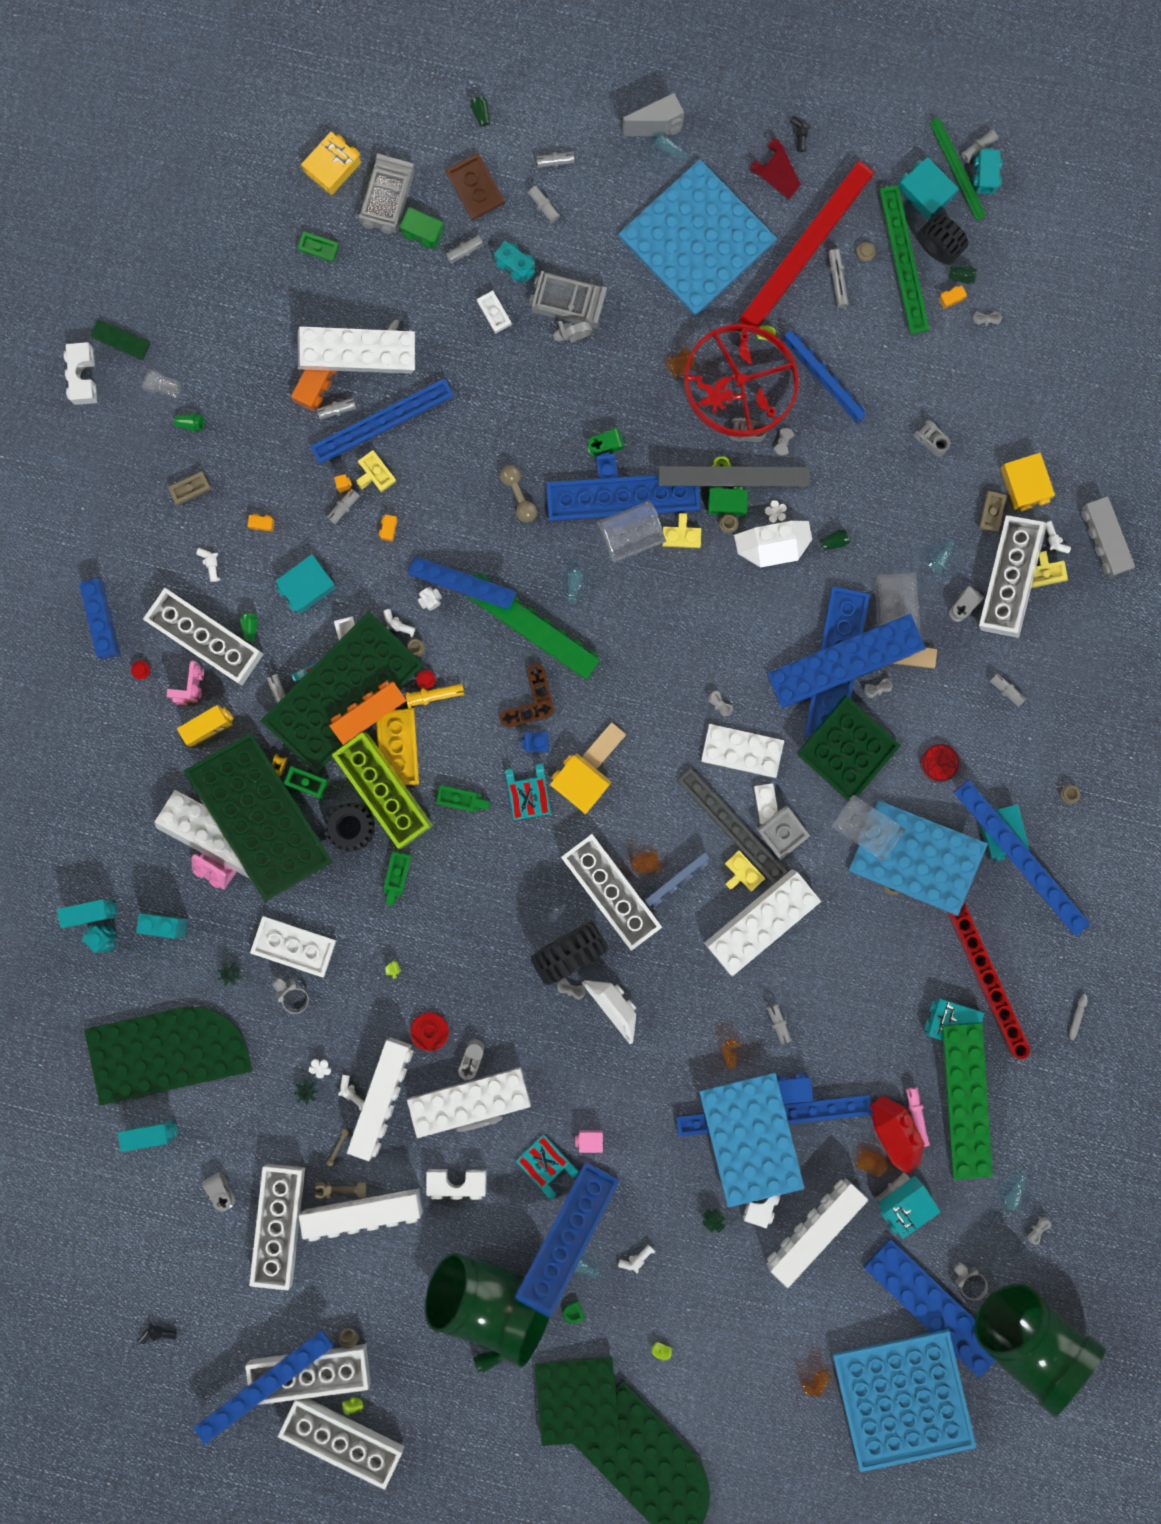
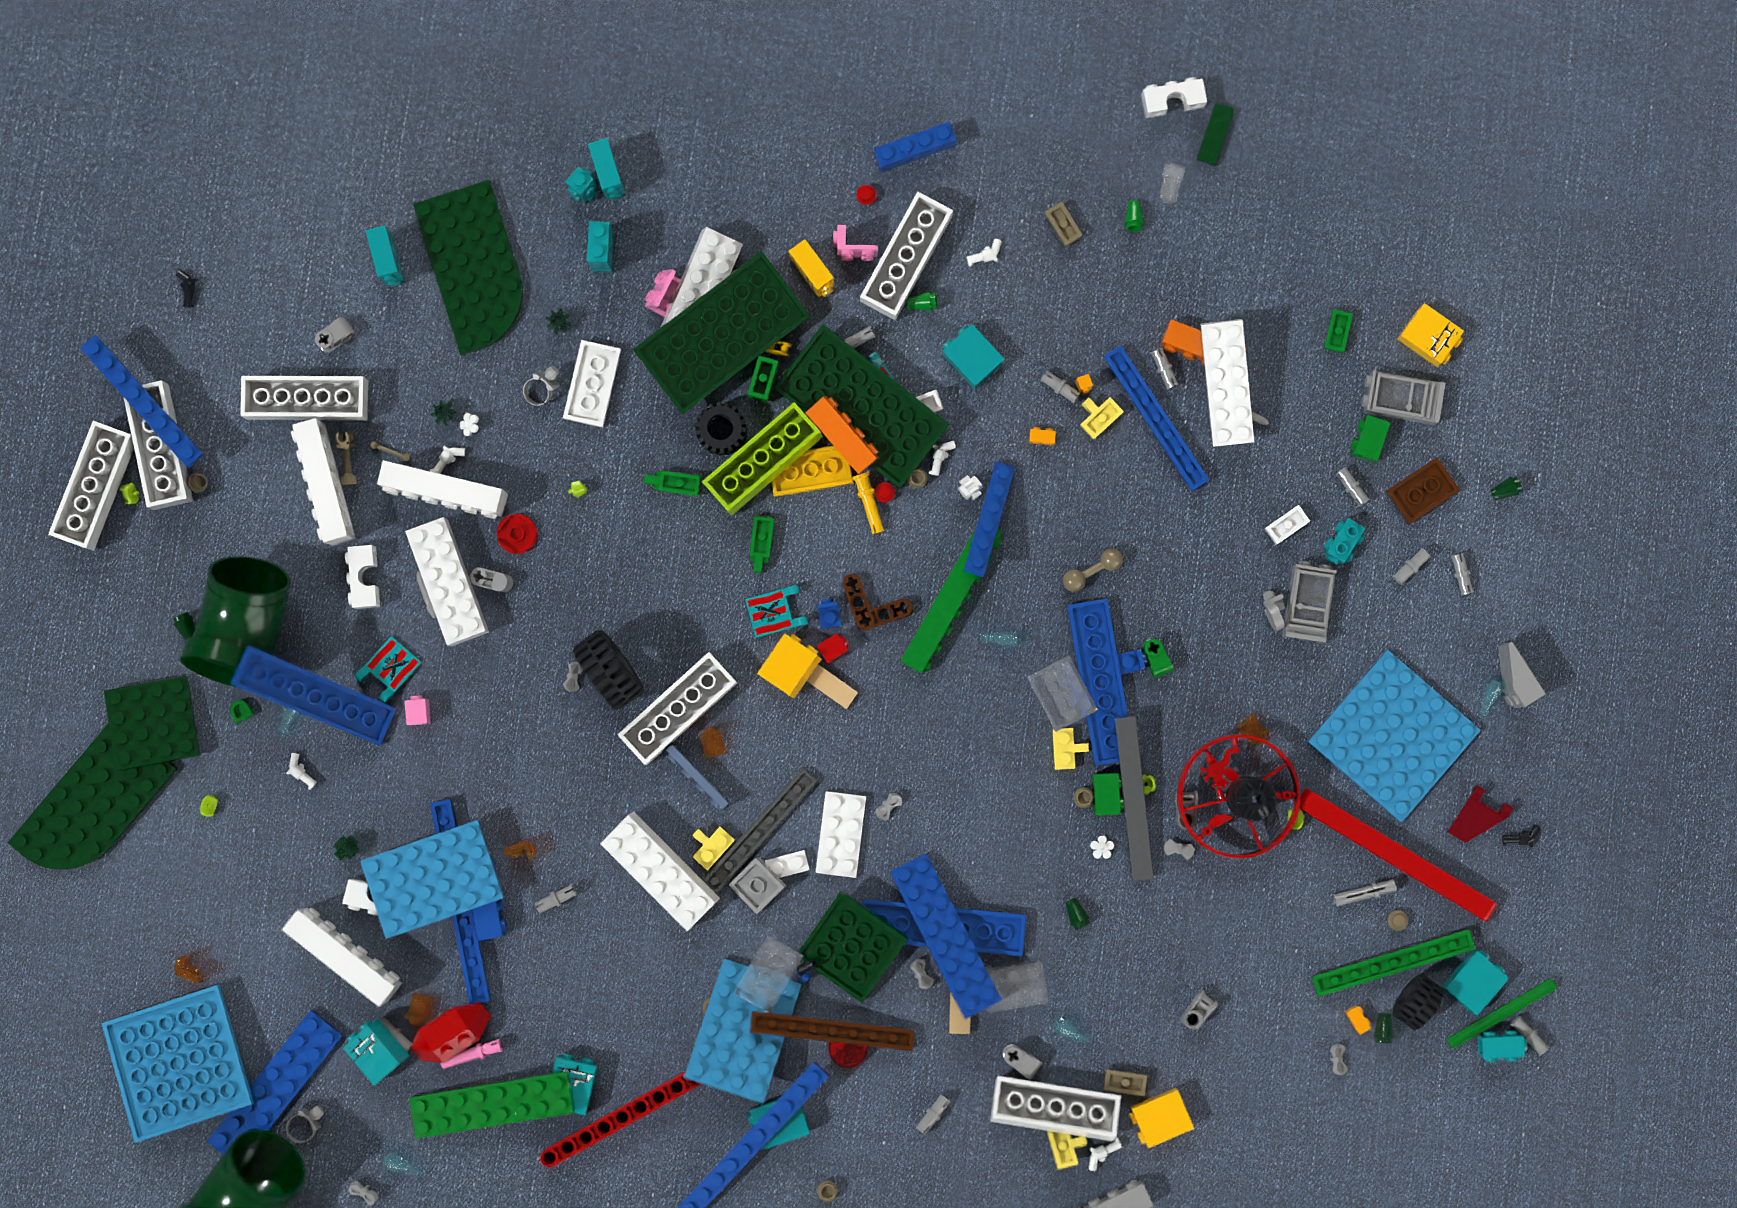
camera: 85 degrees right, 0 degrees up
light orange piece [247,514,275,532] -> none
white wedge [582,980,637,1044] -> none
white wedge [734,521,812,568] -> none
blue plate [783,330,866,424] -> none
none -> reddish brown plate [749,1011,914,1052]
none -> black arm [797,958,818,982]
none -> red brick [817,633,849,664]
none -> black wheel [1226,776,1277,822]

